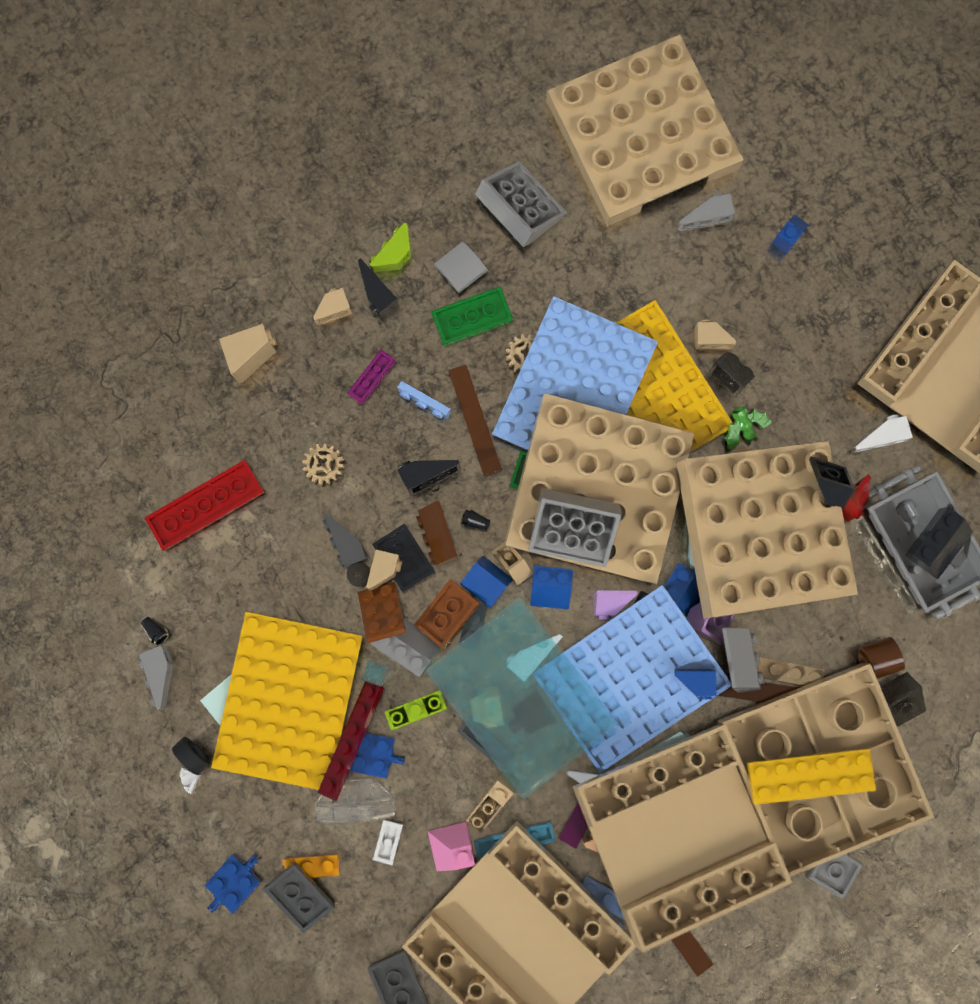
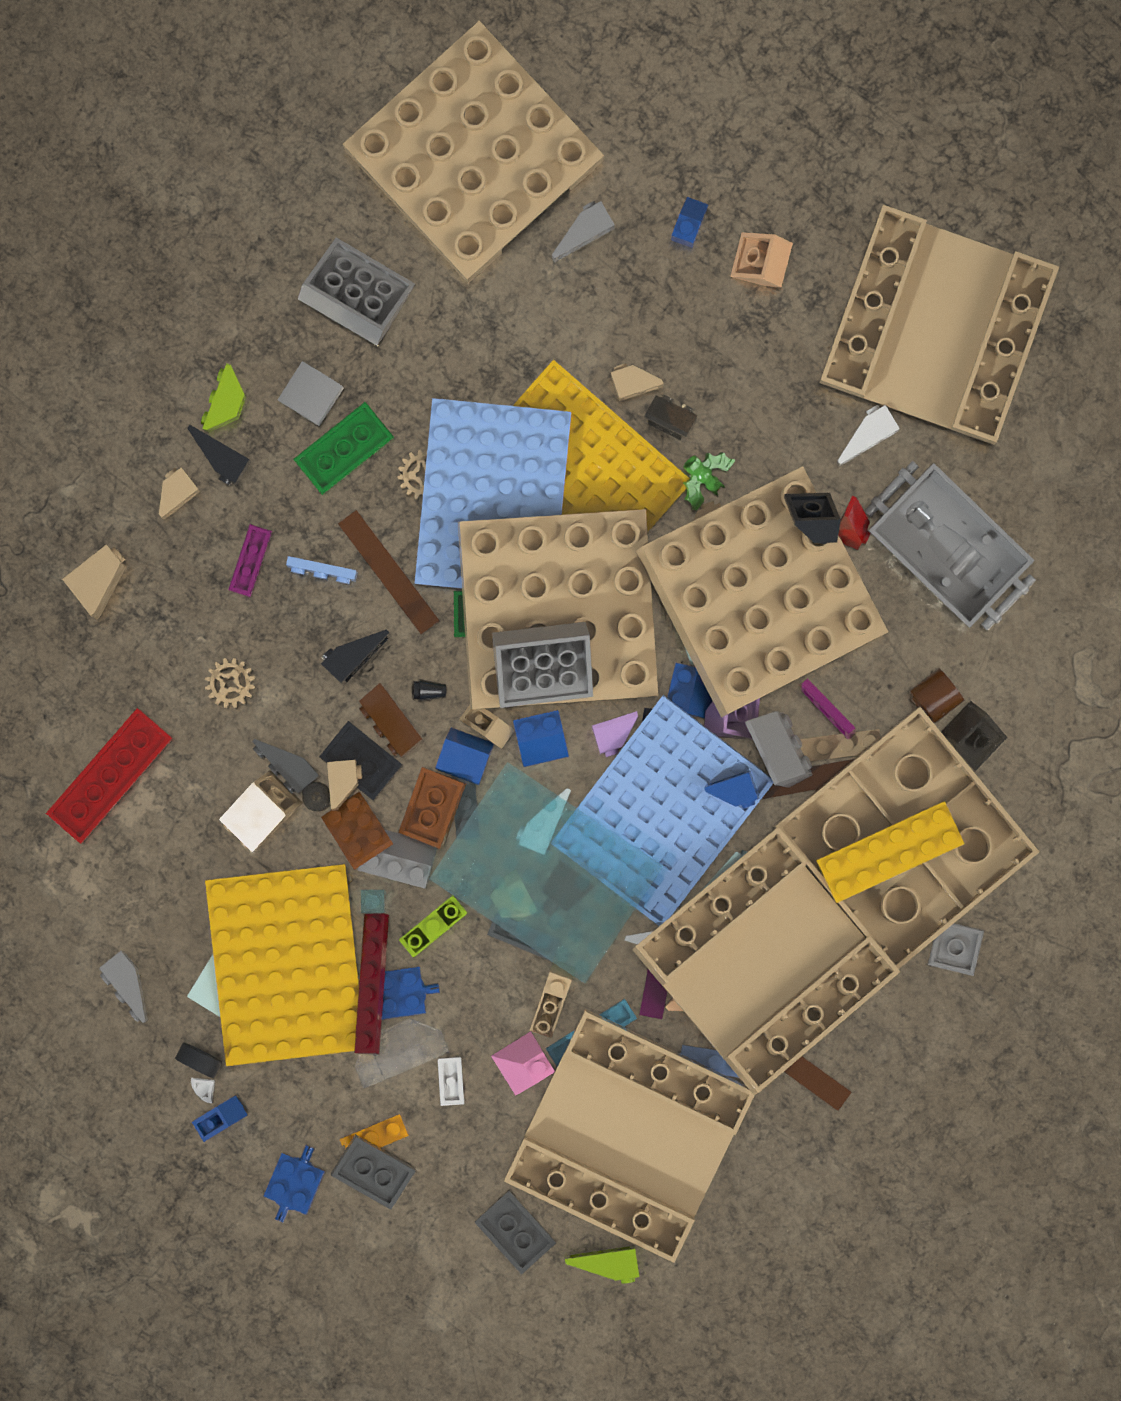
camera: 15 degrees left, 5 degrees up
black cone [140,617,169,645] -> none
black slope [905,507,973,579] -> none
none -> blue slope [192,1095,248,1142]
none -> slope [219,771,303,852]
none -> light nougat slope [730,232,793,287]
none -> magenta tile [801,678,856,739]

